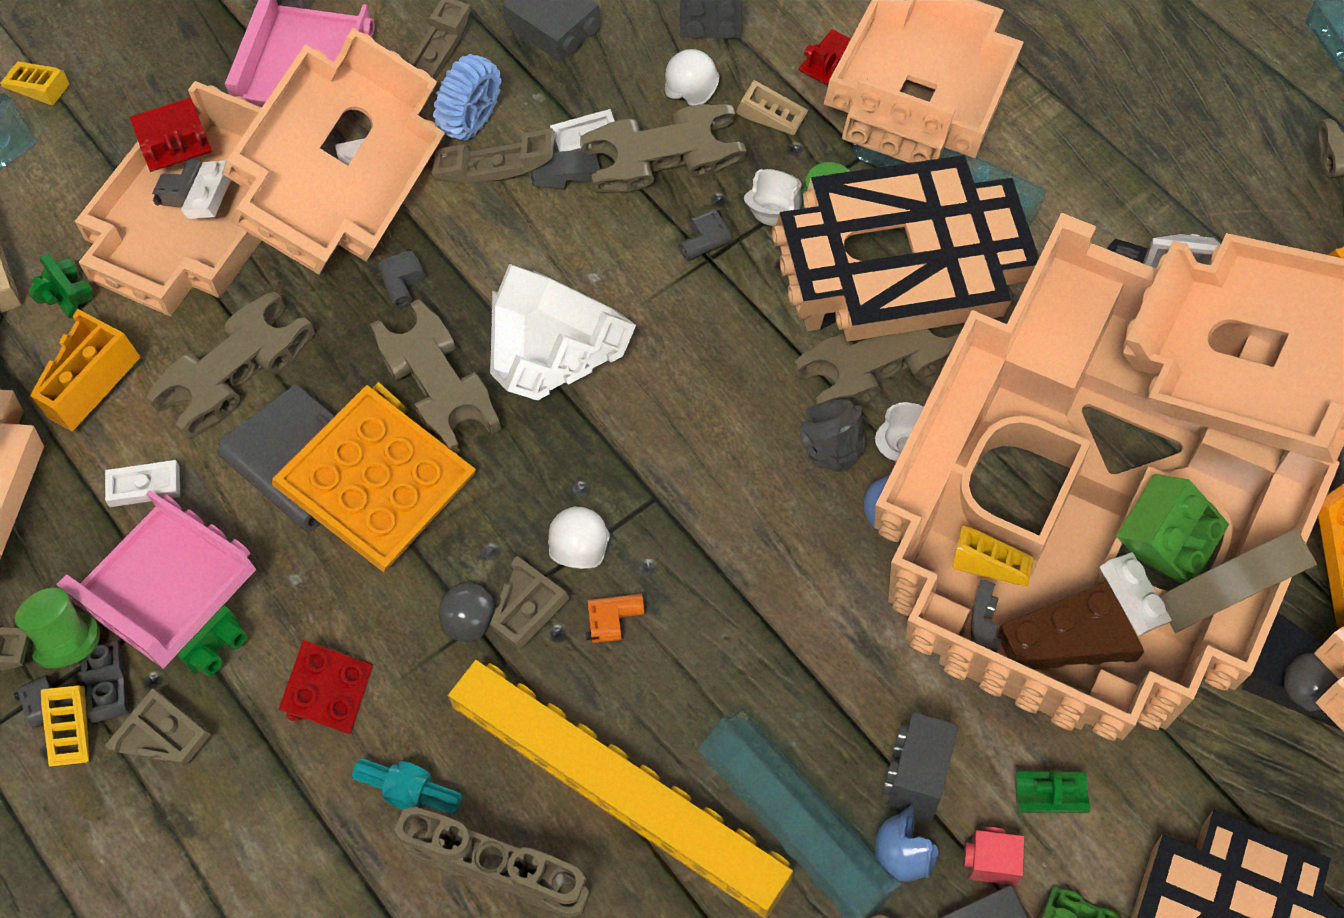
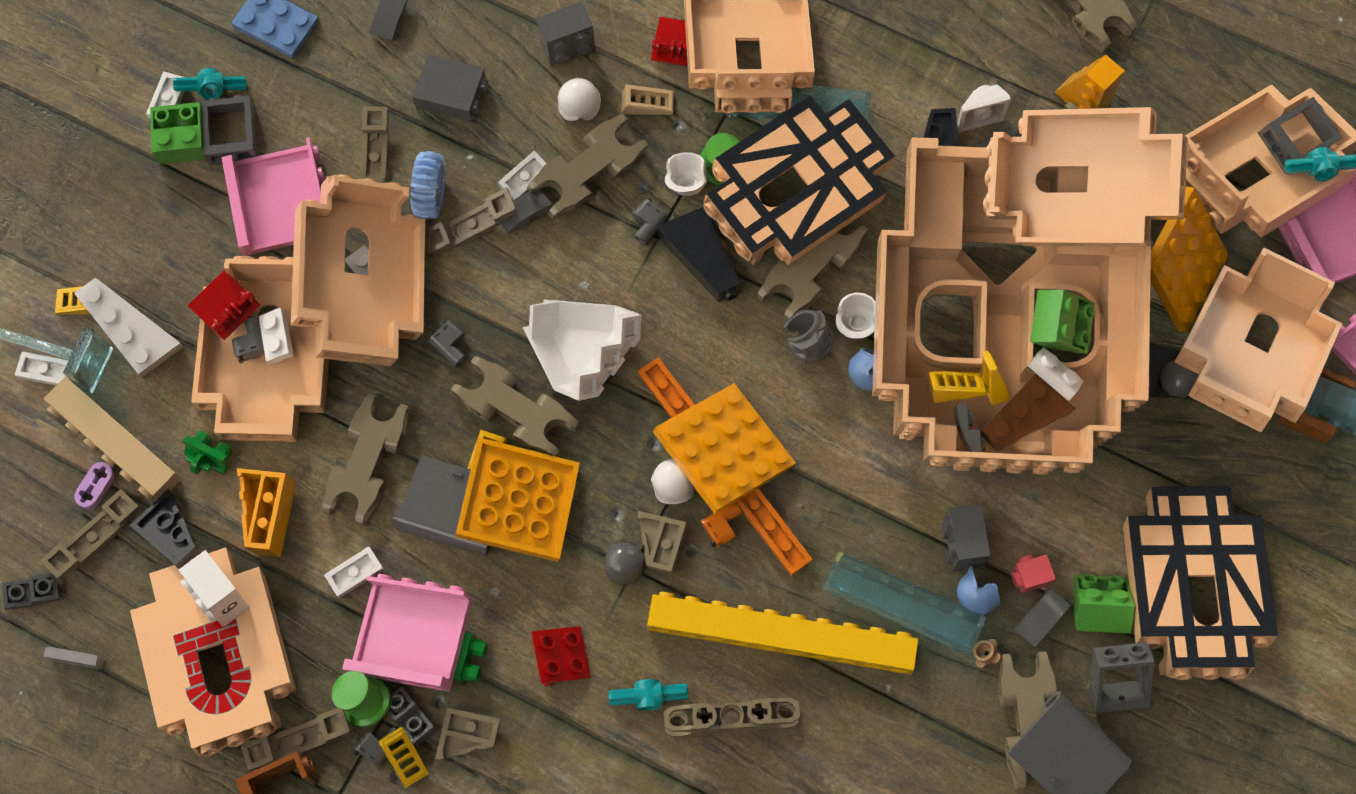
camera: 25 degrees left, 10 degrees up
green hips [1014,770,1091,813] -> none
dark tan slope [1159,528,1317,633] -> none
none -> white wedge [75,278,183,378]
none -> orange plate [637,357,813,577]
none -> light orange plate [653,383,796,514]
none -> black slope [657,207,742,302]
none -> yellow slope [982,350,1011,405]

